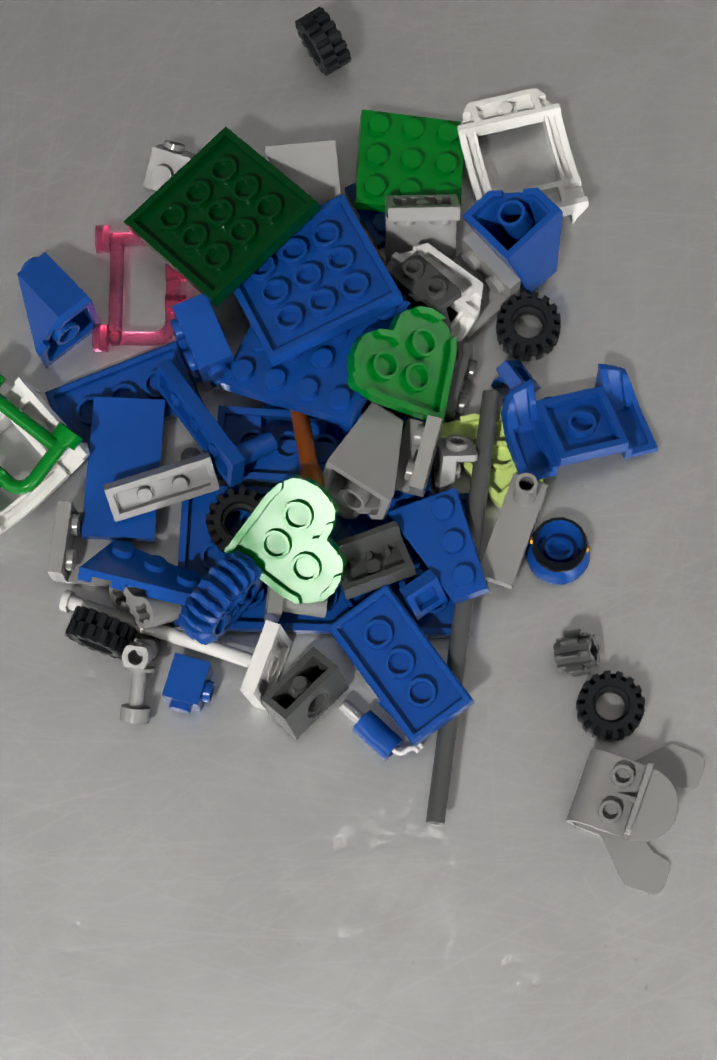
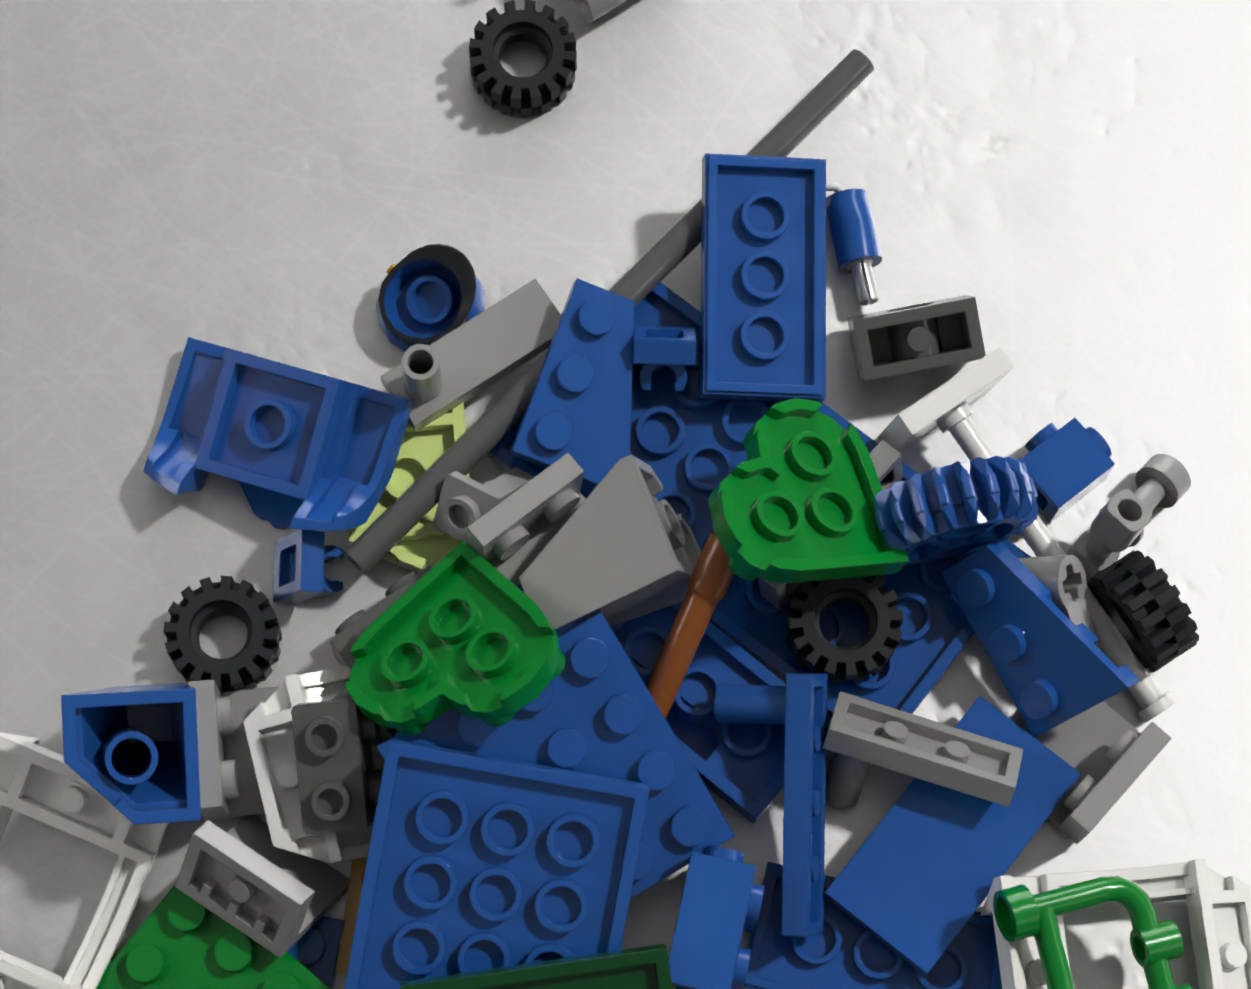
camera: 155 degrees left, 0 degrees up
dark grey bracket [335,521,416,600] -> none
dark grey gear [553,629,600,677] -> none

